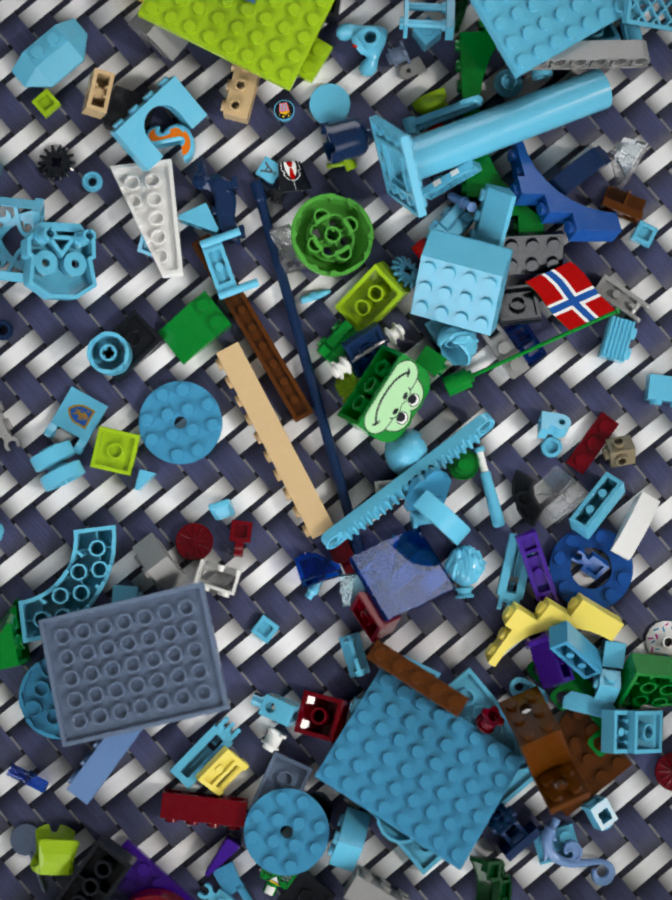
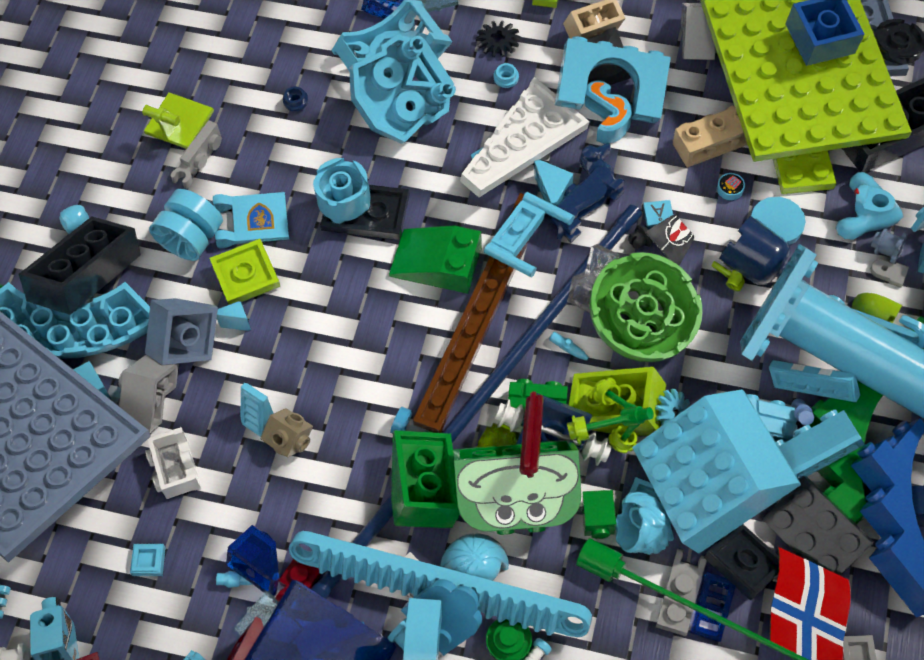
camera: 60 degrees right, 25 degrees down
dark azure plate [139,381,223,465] -> none
dark red wheel [175,523,213,561] -> none
tan brick [215,342,334,539] -> none
dark red plate [229,520,253,557] -> none
none -> black brick [19,216,141,315]
none -> sand blue slope [145,298,218,365]
none -> dark tan brick [260,408,313,458]
none -> dark azure tile [390,406,412,434]
none -> green slope [391,430,460,528]
none -> dark red axle [519,392,544,478]
none -> plant [567,378,654,453]

